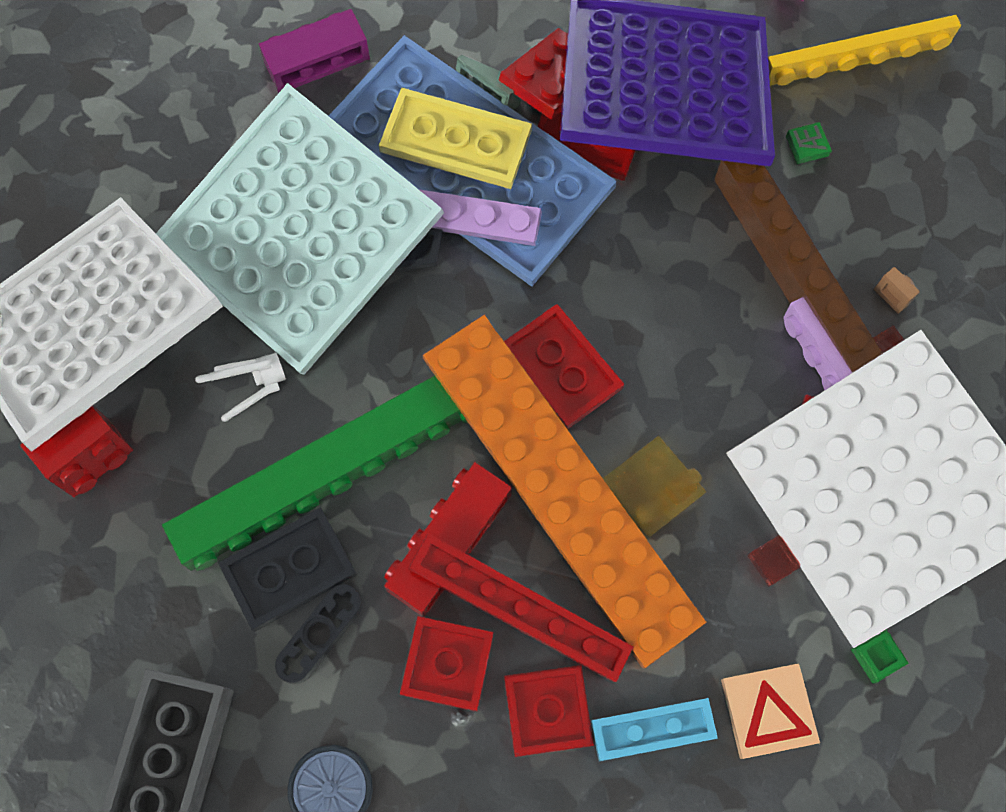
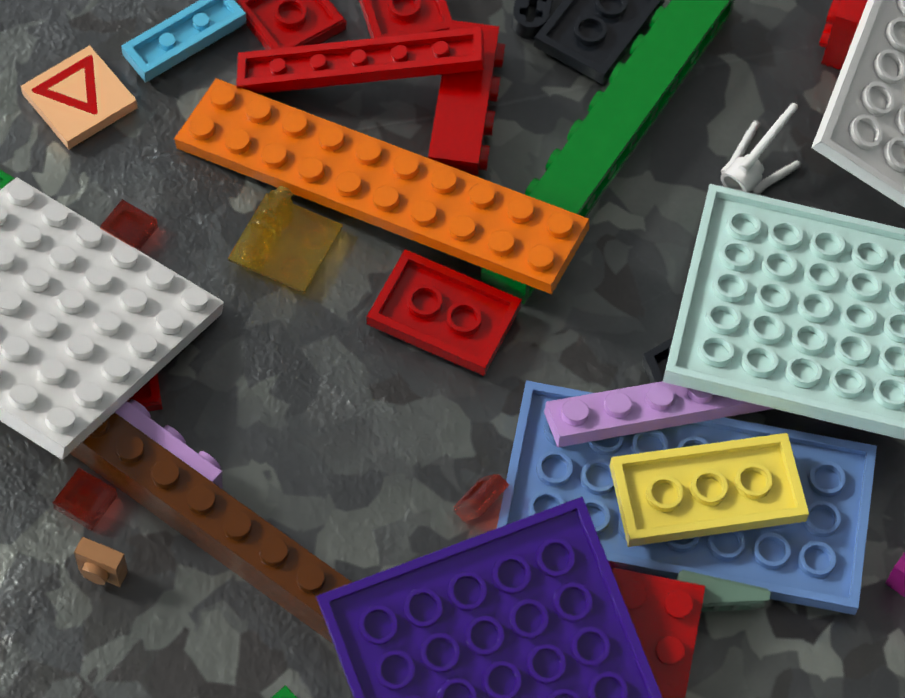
camera: 150 degrees right, 10 degrees down
none -> clear red tile [453,474,509,521]

